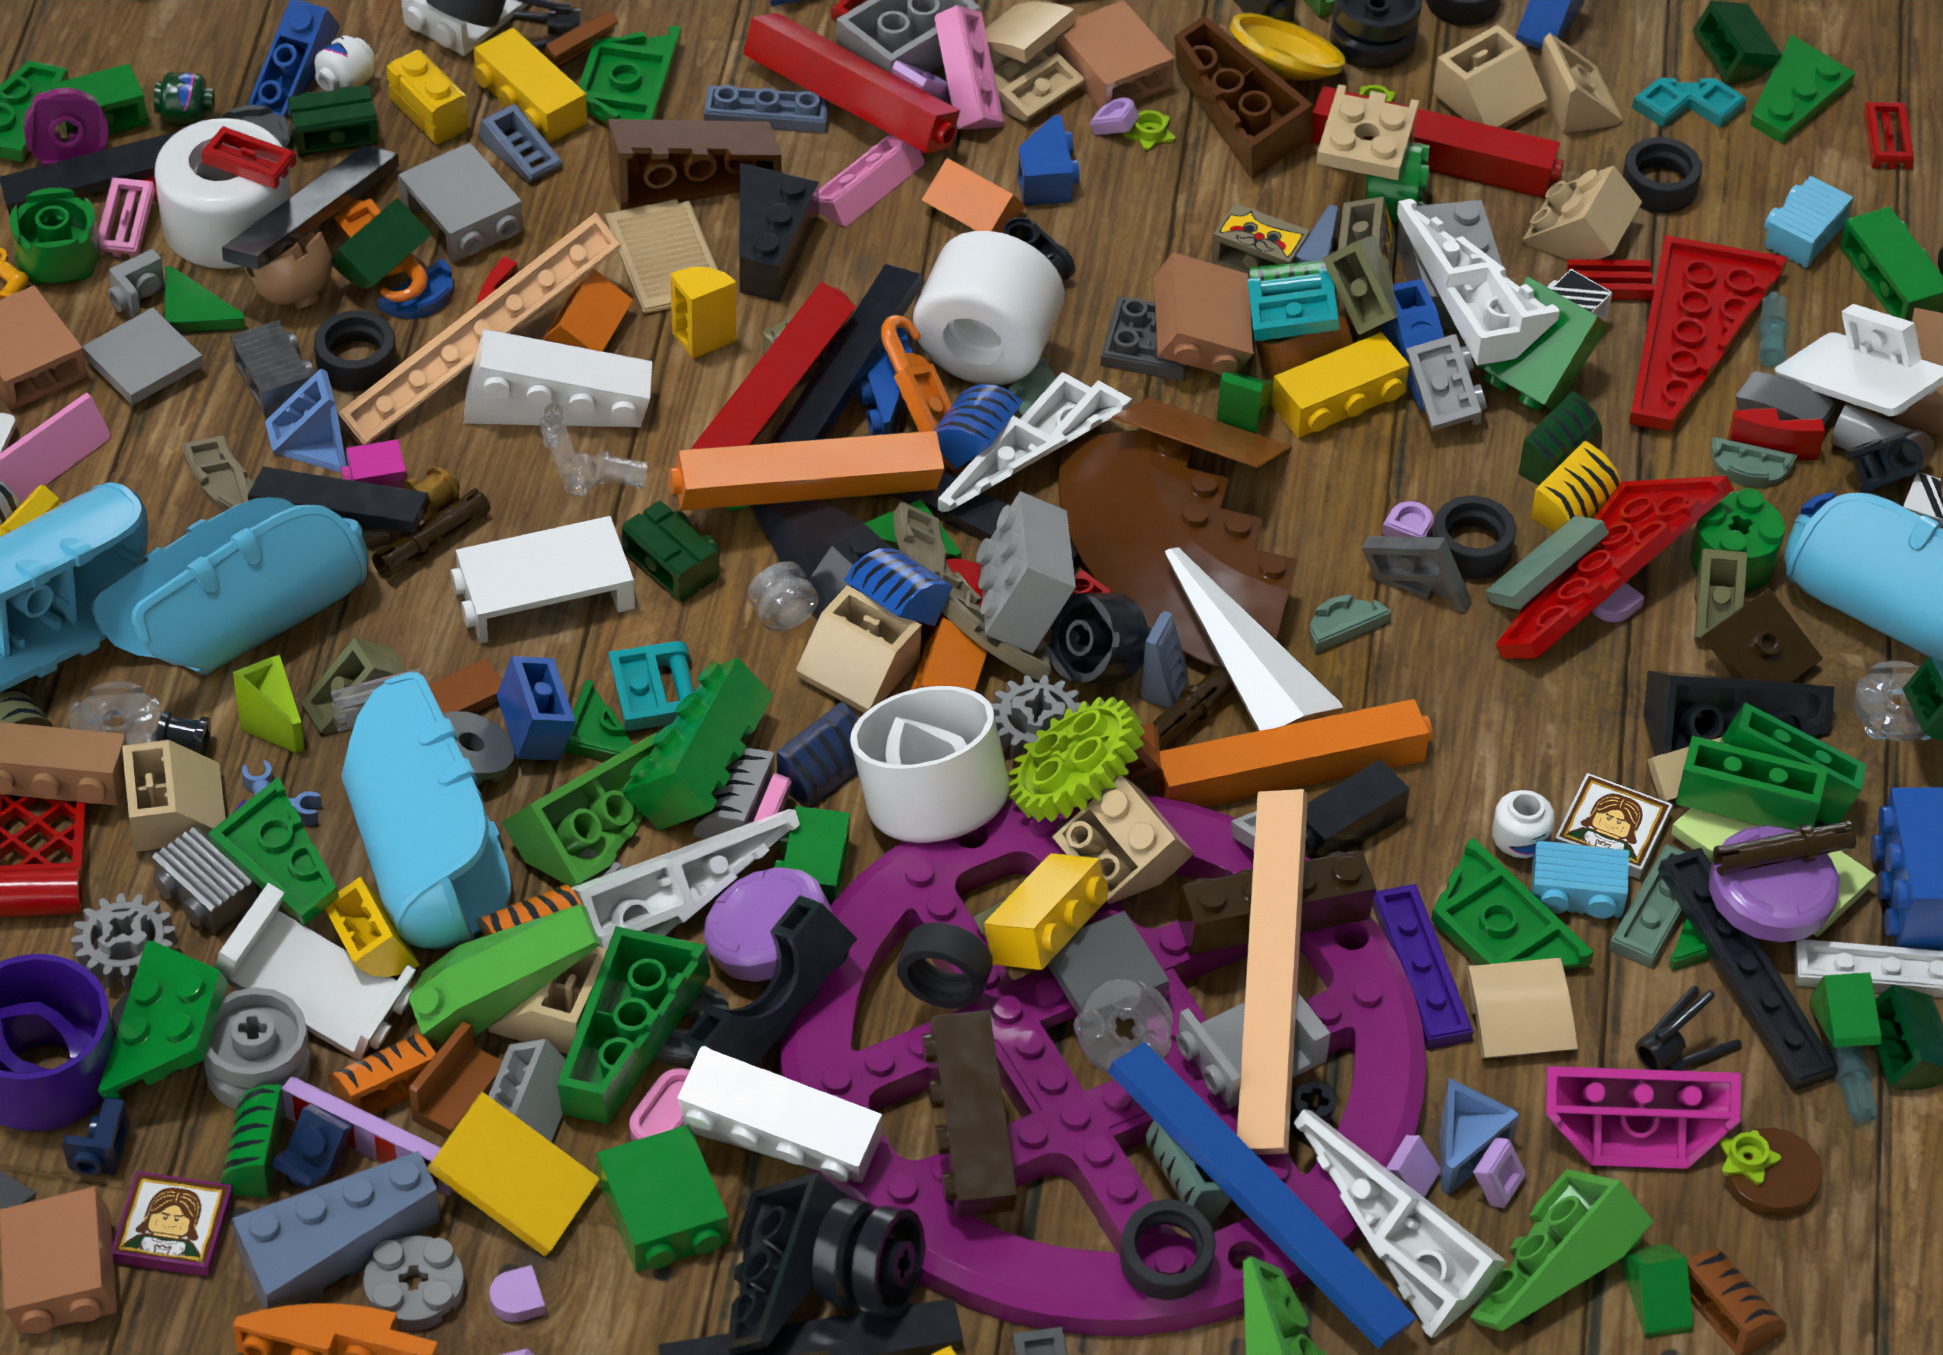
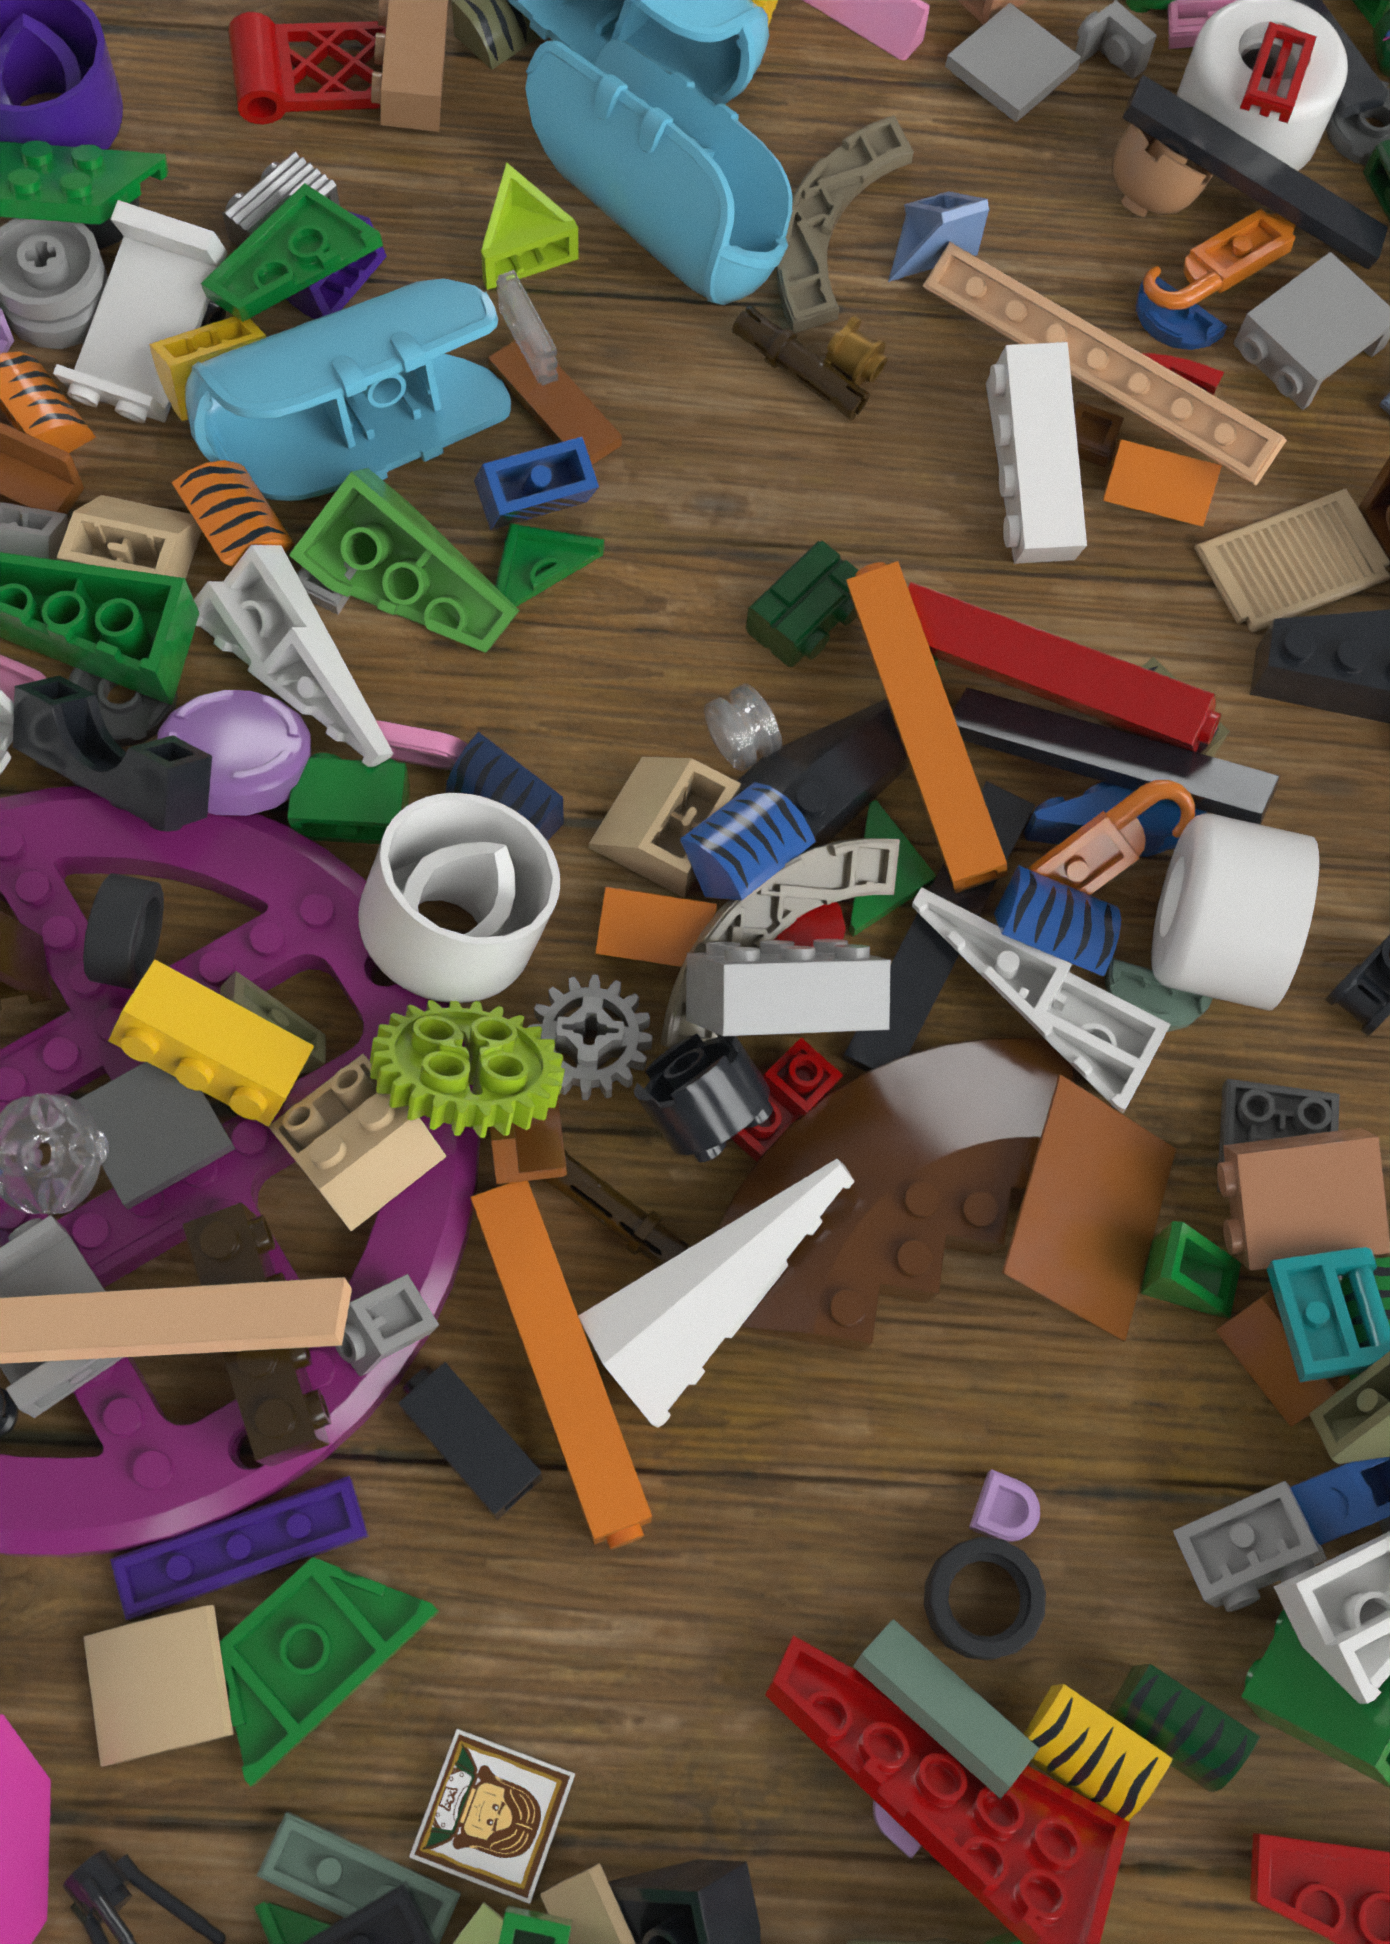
camera: 80 degrees right, 20 degrees up
clear plate [69,681,162,745] -> none
light grey gear [71,893,177,989] -> none
tan slope [122,740,226,852] -> none
black bush [156,711,211,756] -> none
green tile [165,266,245,332] -> none
flat silver brick [230,320,315,418] -> none
medium blue arm [242,760,322,826] -> none
black tile [247,466,430,533] -> none
olive slope [301,637,408,735] -> none
black tyre [314,311,397,390] -> none
dark green brick [332,198,432,289] -> none
dark pink brick [340,439,407,489] -> none
bright green wedge [408,904,601,1044] -> none
dark grey tile [443,711,515,785] -> none
white panel [450,516,635,644] -> none
clear pin [540,403,649,496] -> none
teal plate [608,641,695,731] -> none
green wedge [622,657,773,831] -> none
yellow brick [670,267,737,359] -> none
light grey brick [692,748,775,839] -> none
sand blue slope [1141,611,1188,709] -> none
yellow brick [1271,332,1410,438] -> none
sand green tile [1309,594,1392,654] -> none
flat silver wing [1361,536,1472,613] -> none
white head [1492,790,1555,858] -> none
medium azure brick [1531,840,1629,919] -> none

